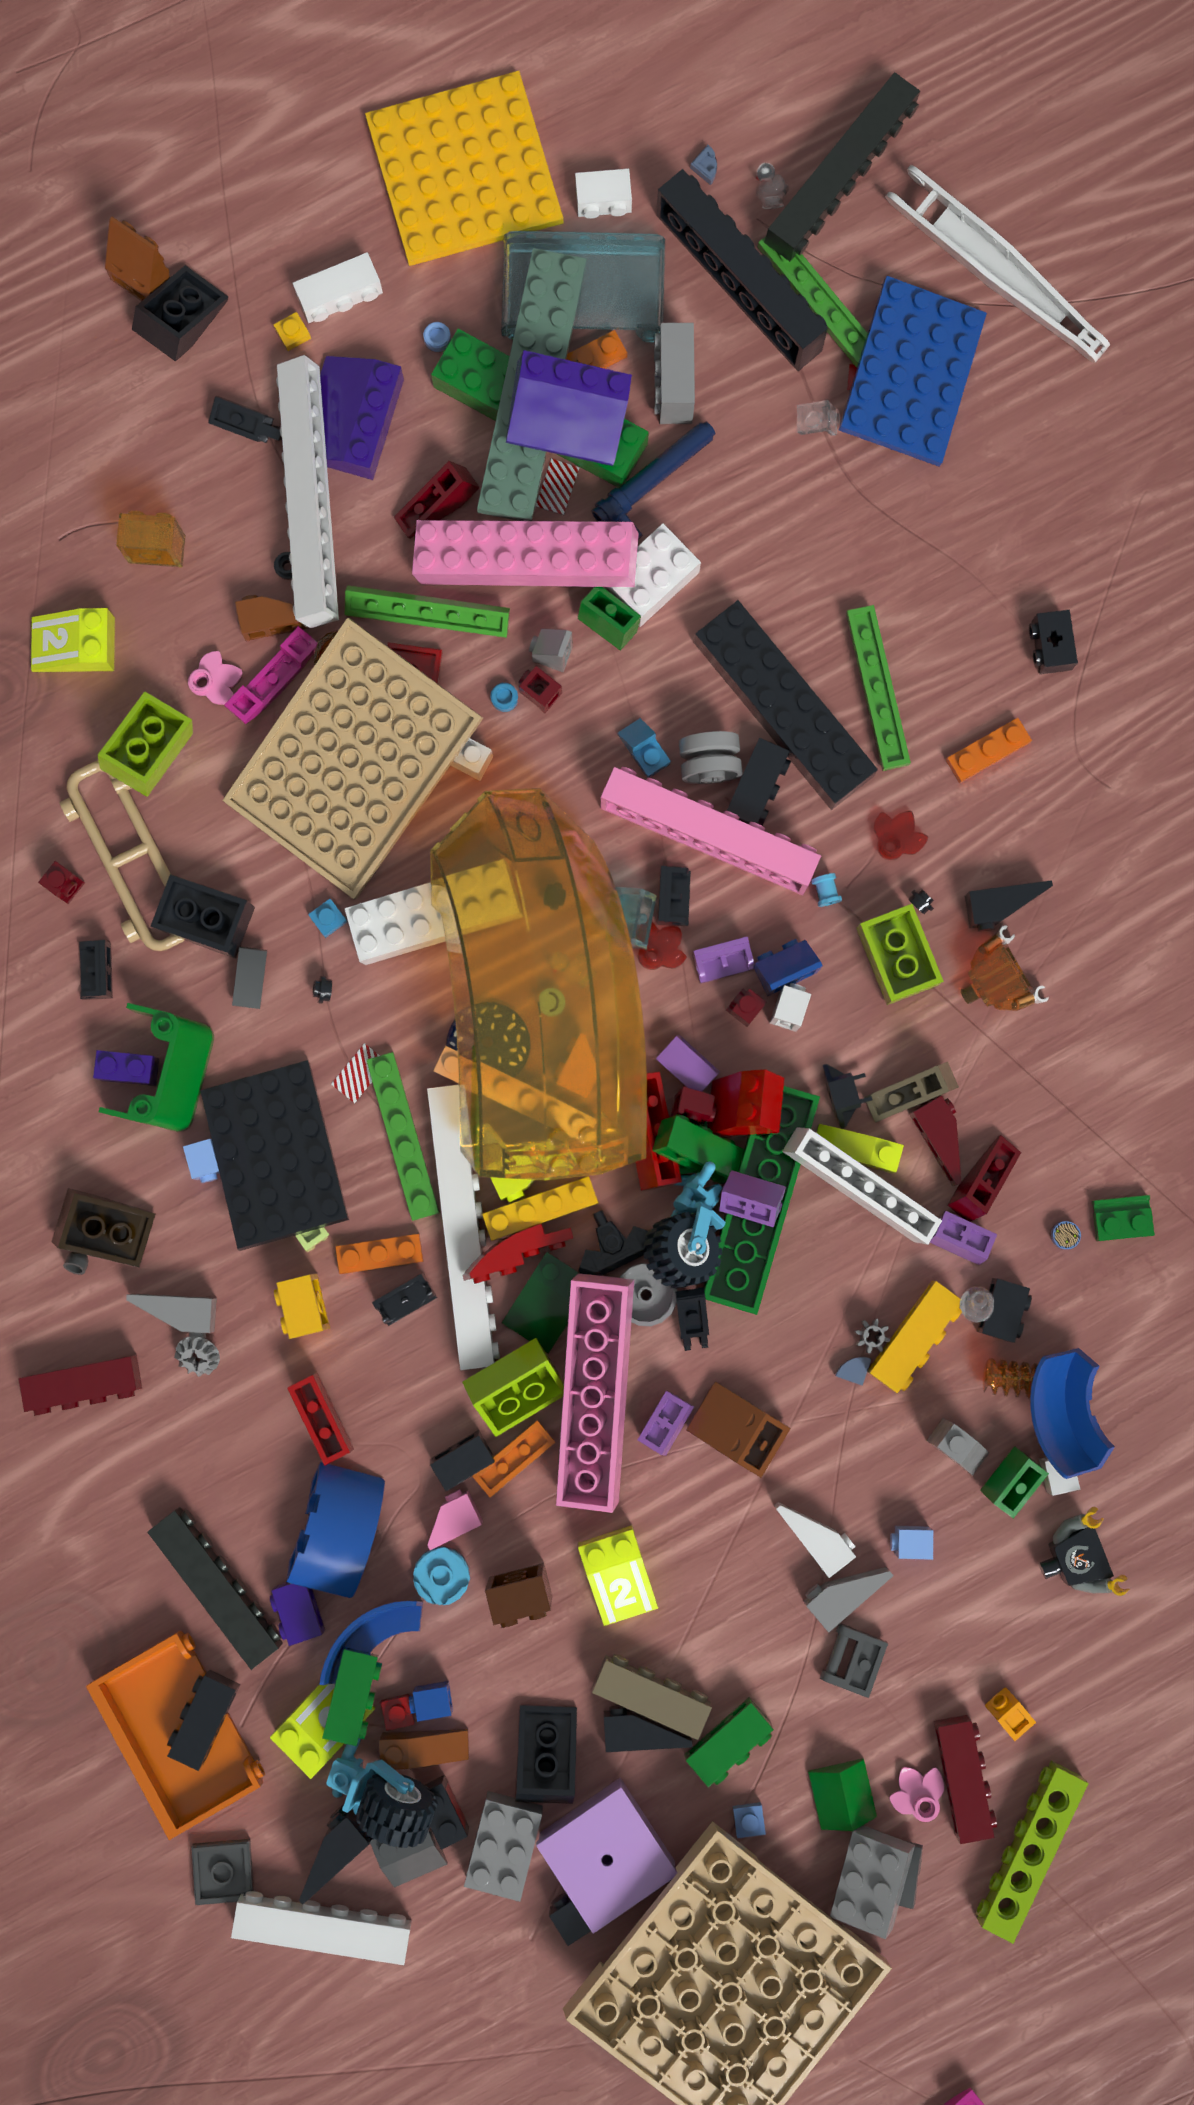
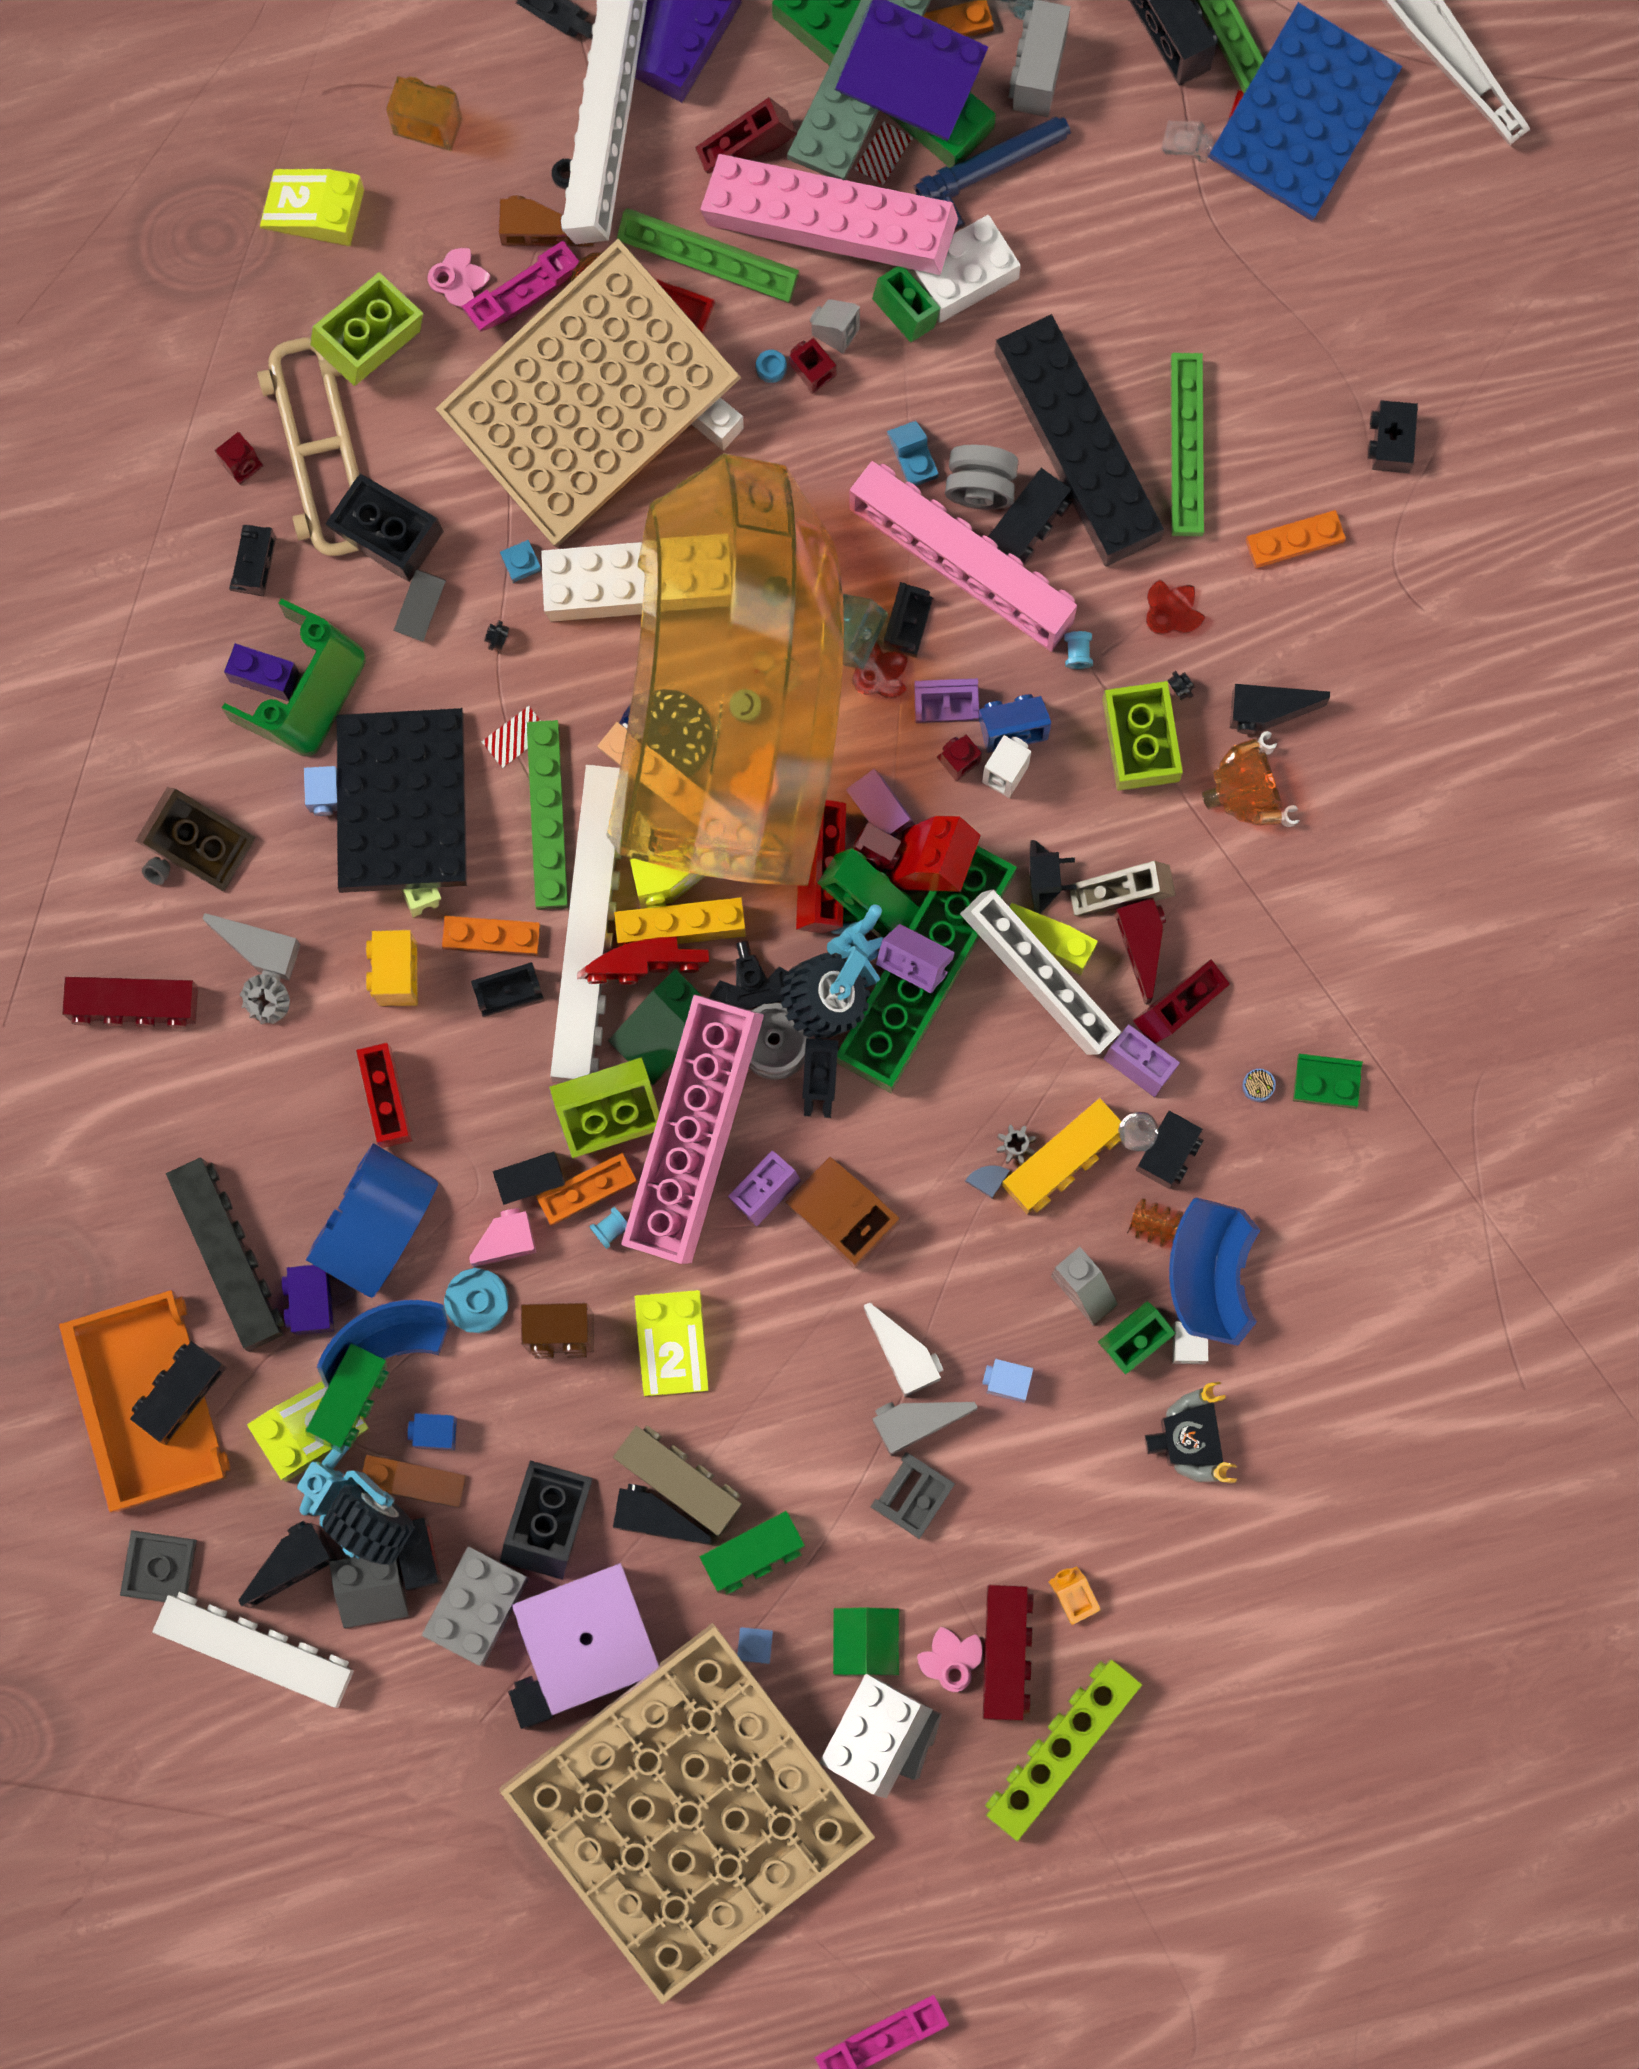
camera: 15 degrees right, 5 degrees down
red plate [380,1694,415,1731] -> none
none -> medium azure bush [589,1207,627,1249]

